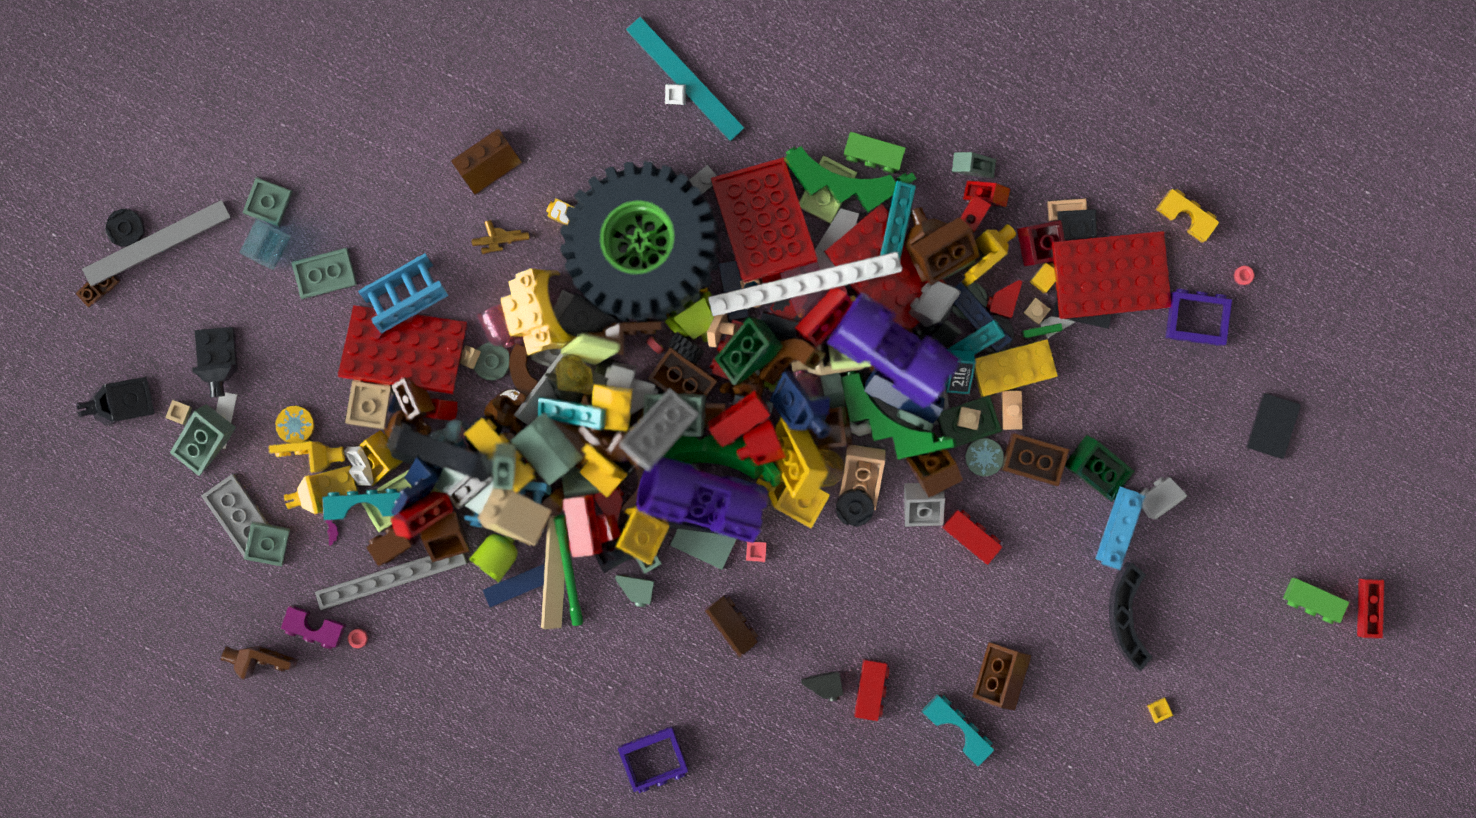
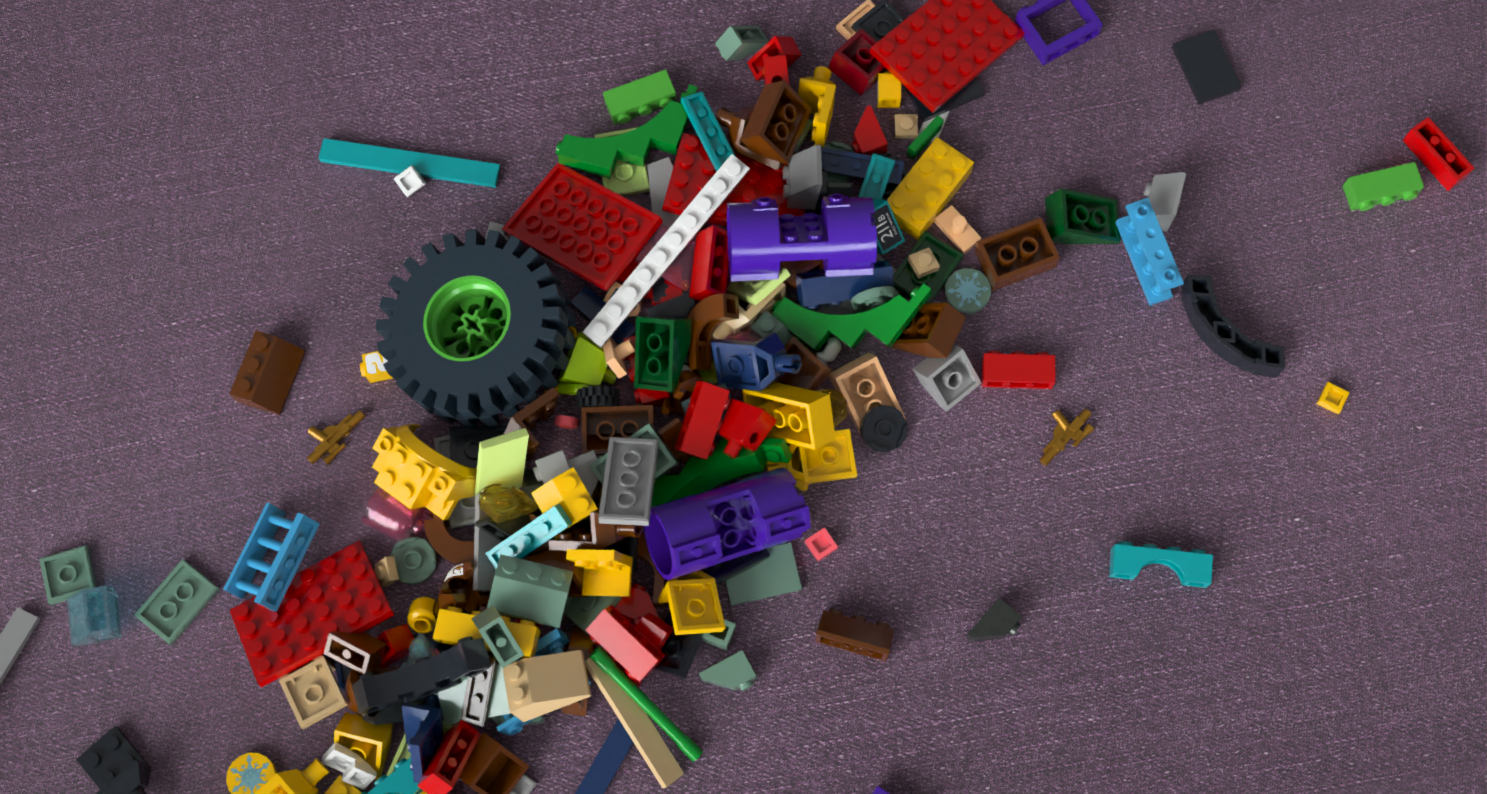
camera: 30 degrees left, 15 degrees down
lime cylinder [469,534,518,583] -> none
red brick [854,658,890,721] -> none
reddish brown slope [972,642,1031,711] -> none
none -> yellow head [407,597,439,633]
none -> pearl gold piece [1039,409,1094,466]

